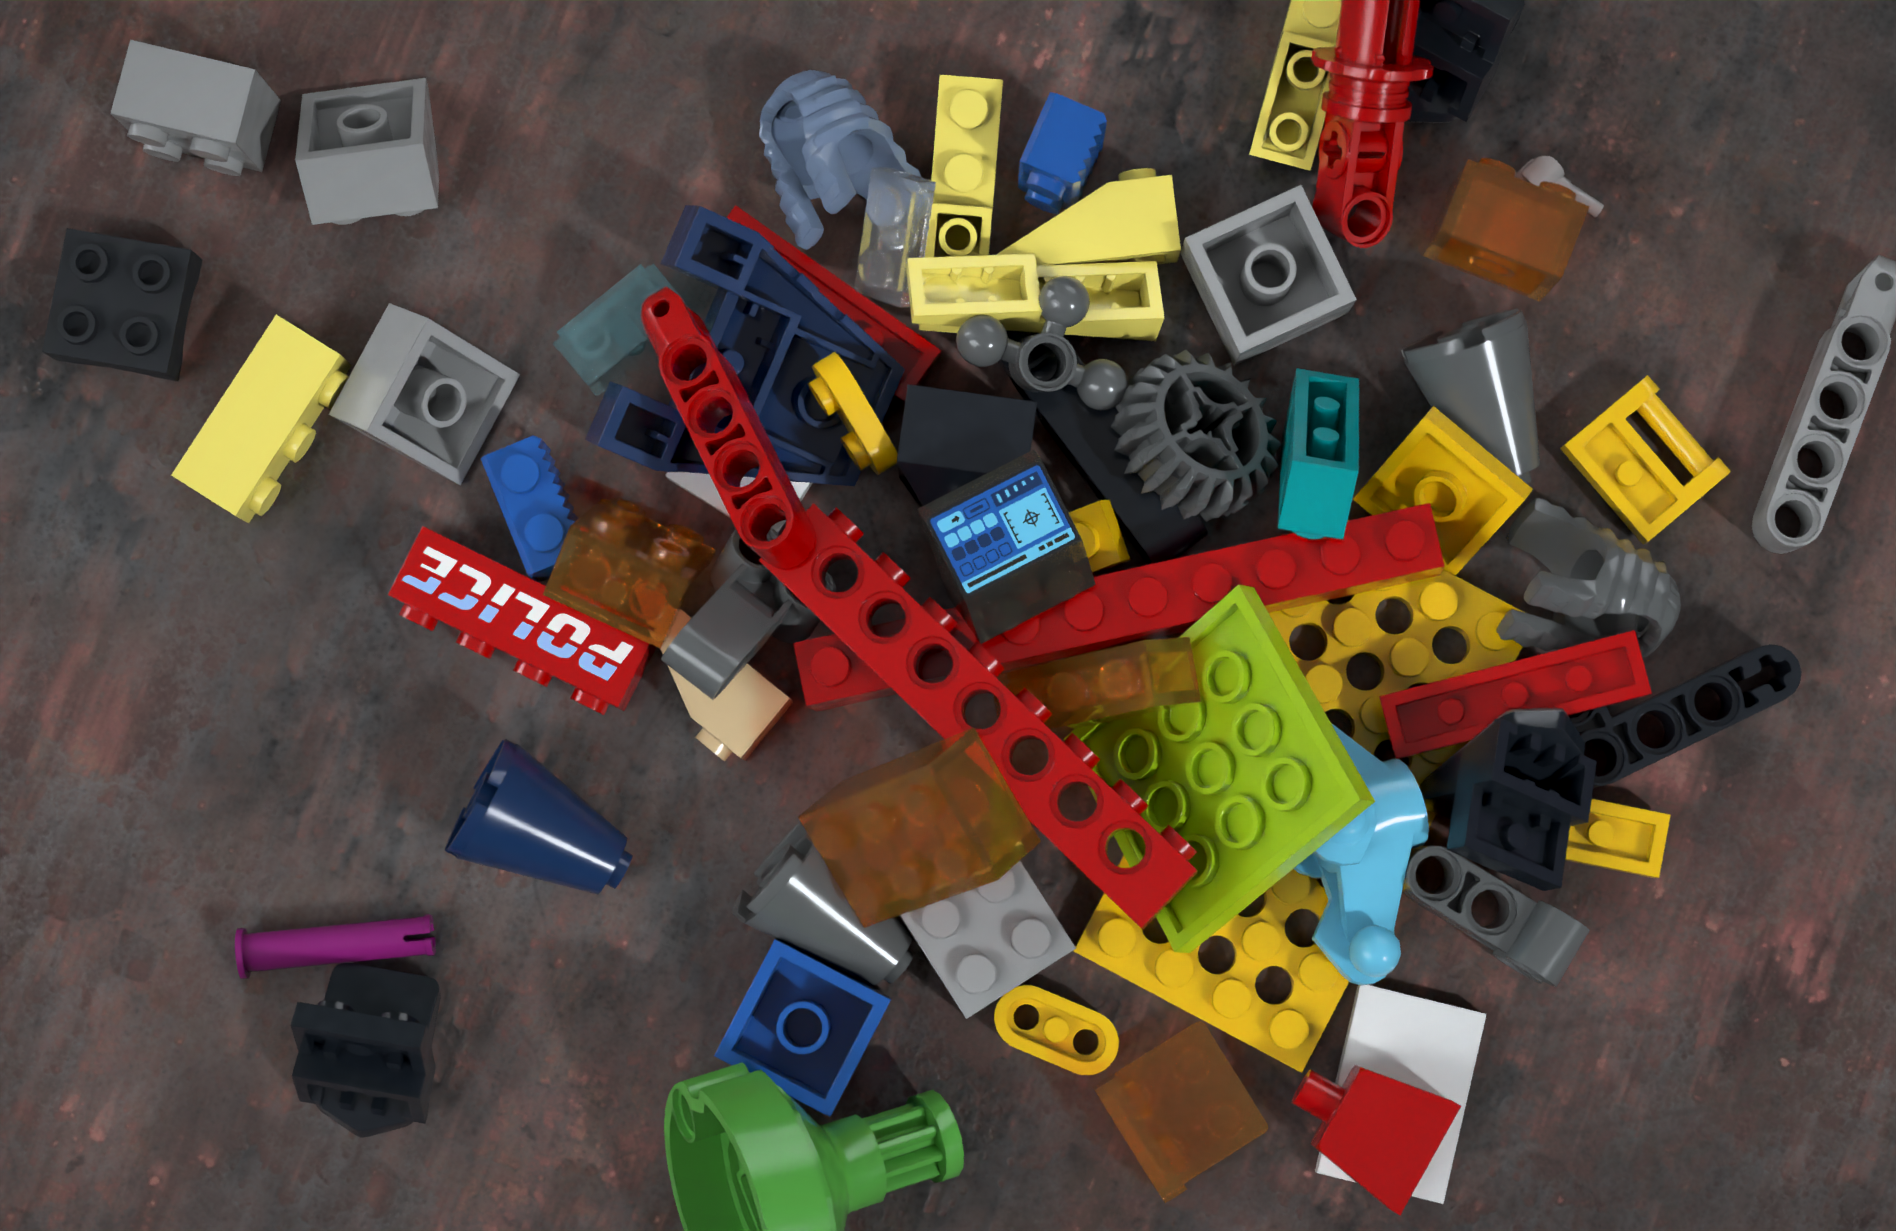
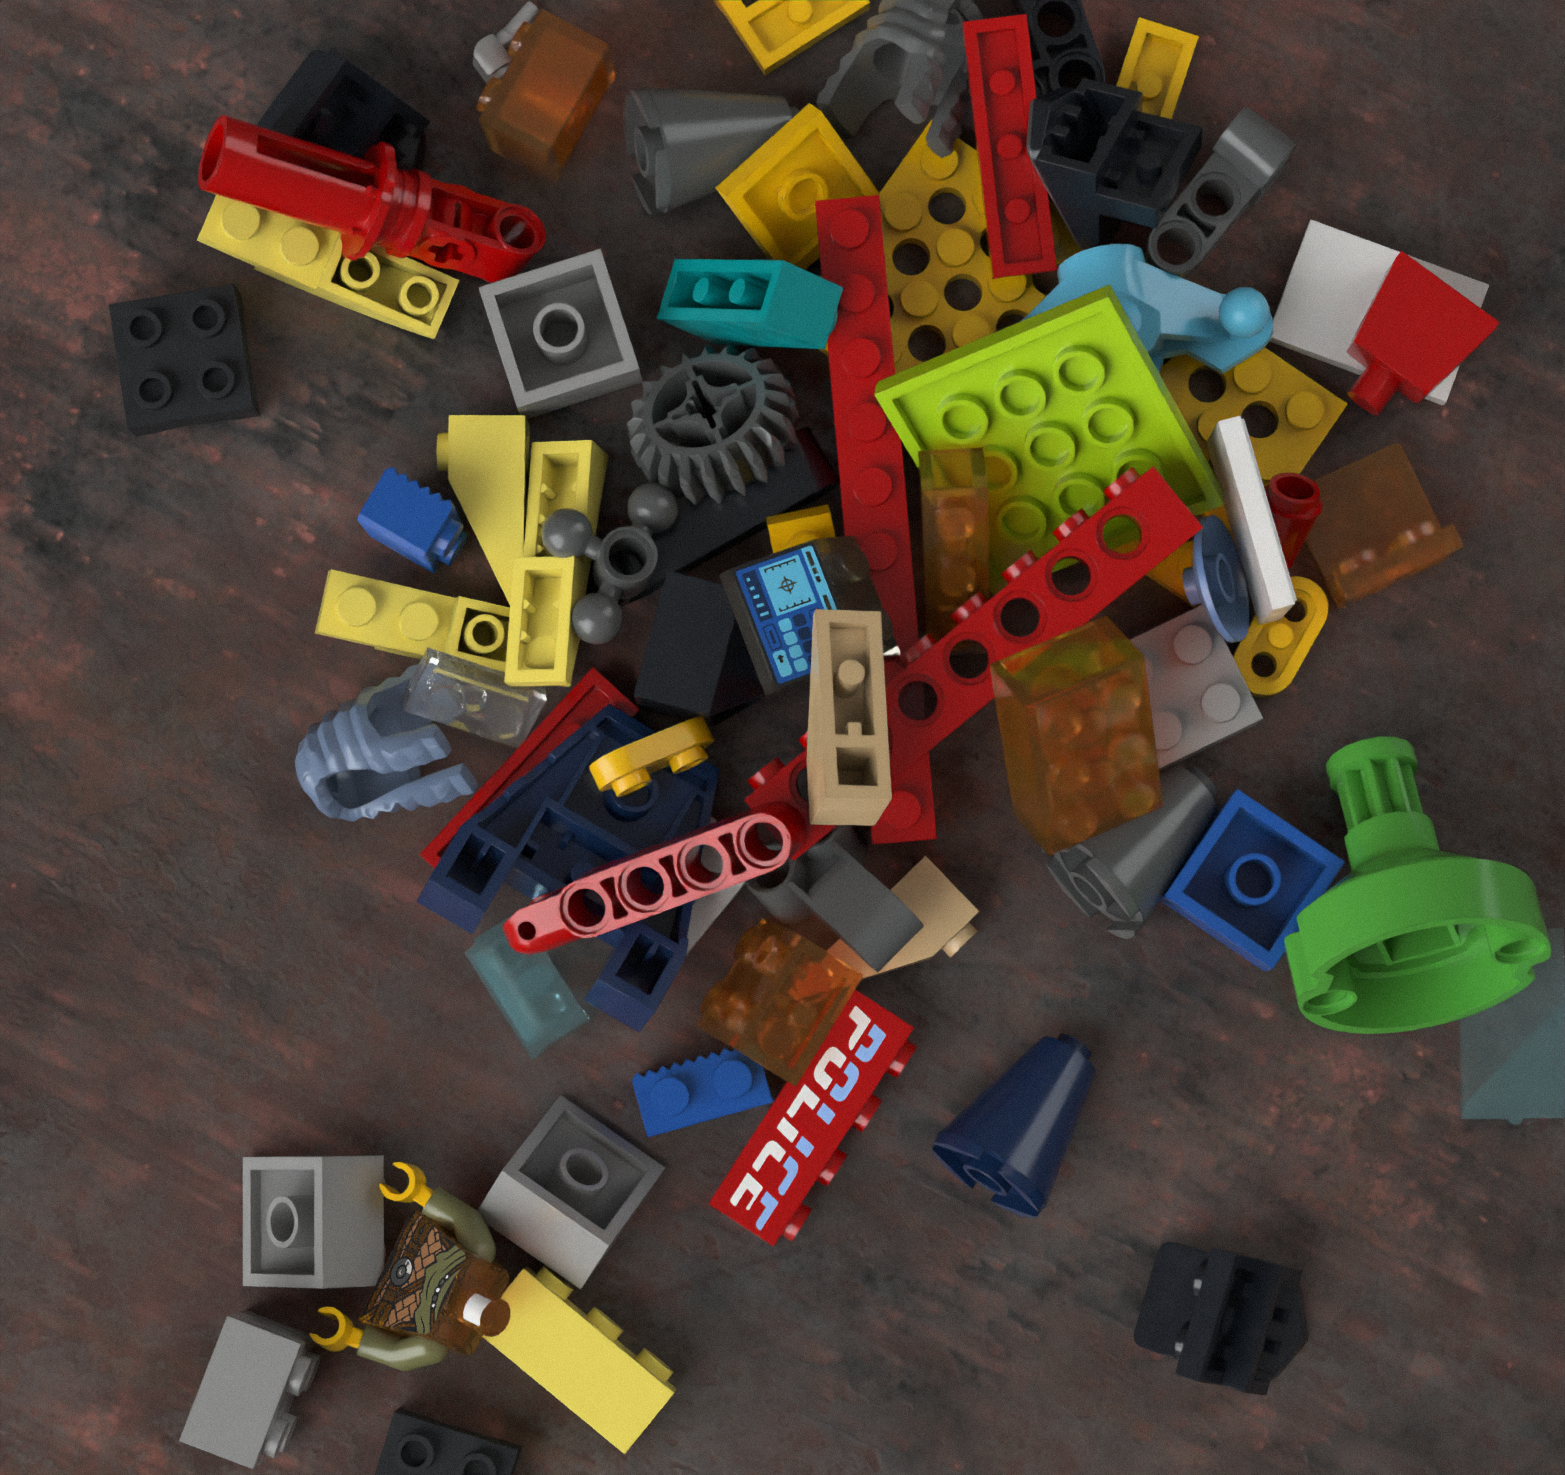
camera: 80 degrees left, 0 degrees up
magenta pin [235,914,436,979] -> none
none -> torso [309,1162,510,1372]
none -> tan slope [807,609,892,826]
none -> medium blue dish [1182,515,1250,643]
none -> white tile [1206,416,1297,625]
none -> red cone [1264,472,1323,569]

